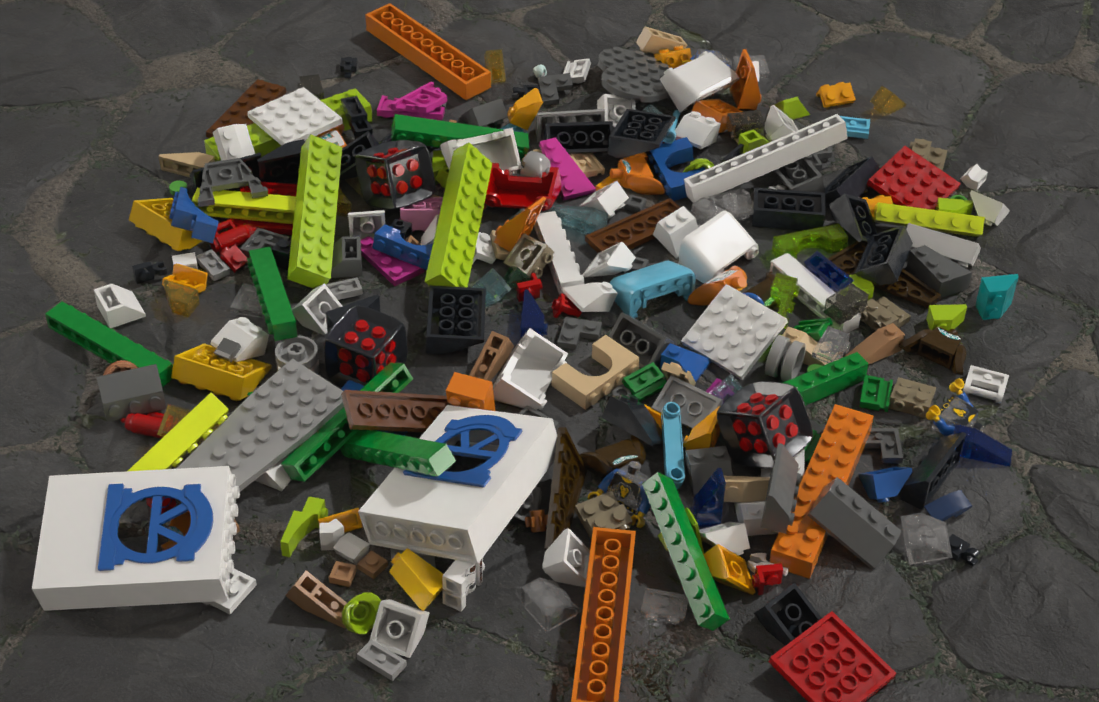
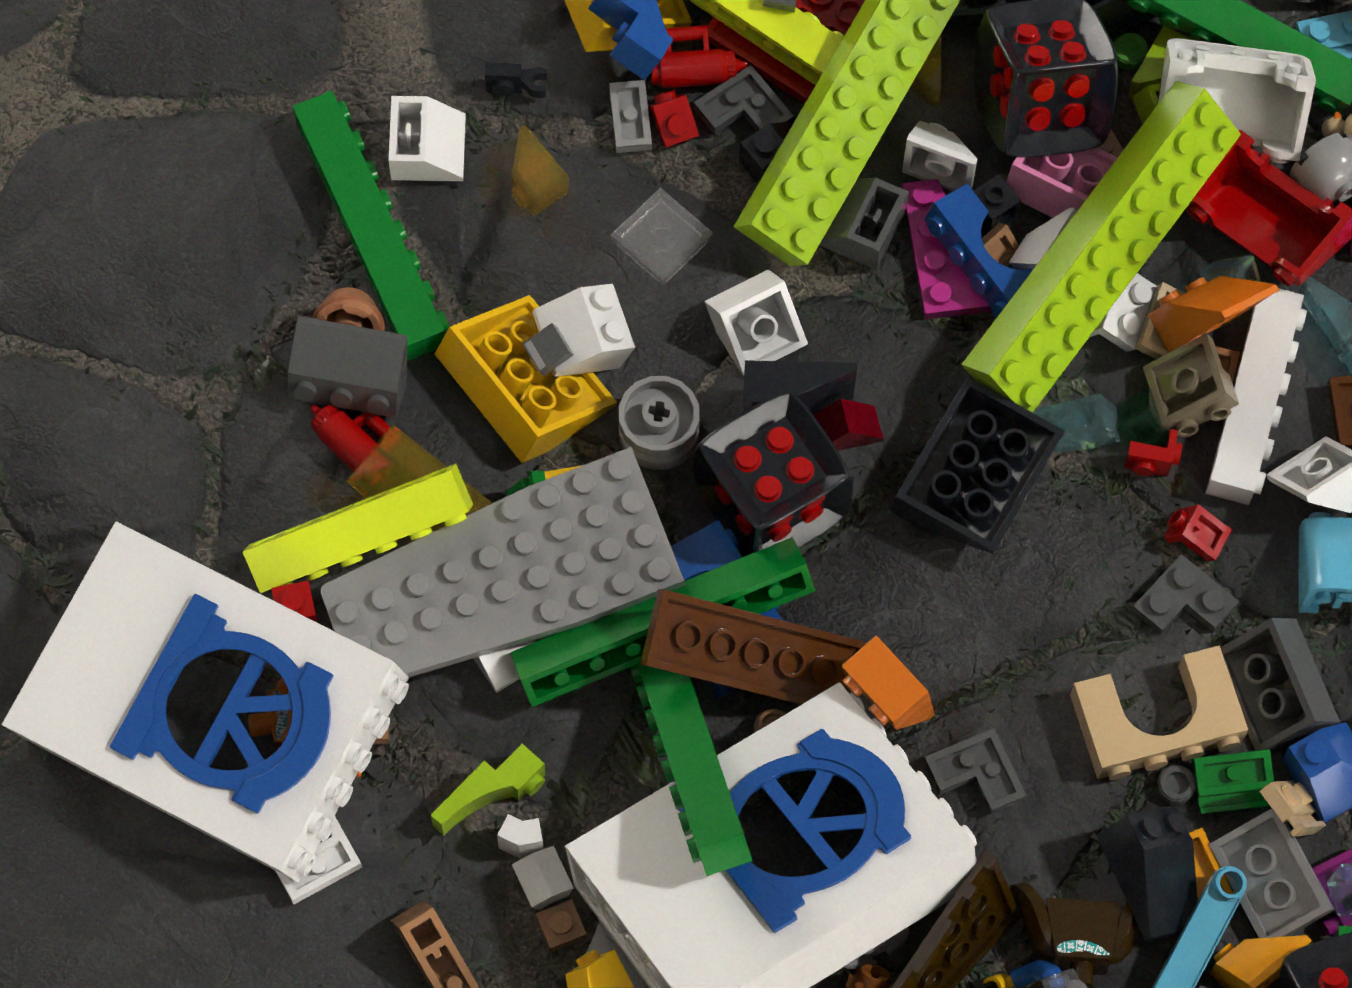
camera: 30 degrees right, 25 degrees up
light orange bracket [162,263,208,296] -> none
white piece [172,252,198,270] -> none
green brick [246,247,298,341] -> none
light orange tile [318,508,363,533] -> none
light grey plate [325,277,363,300] -> none
medium nougat plate [329,561,357,587] -> none
medium nougat slope [469,331,514,381] -> none
white windscreen [493,328,568,410] -> none
clear blue slope [521,290,548,338] -> none
white slope [561,282,618,312] -> none

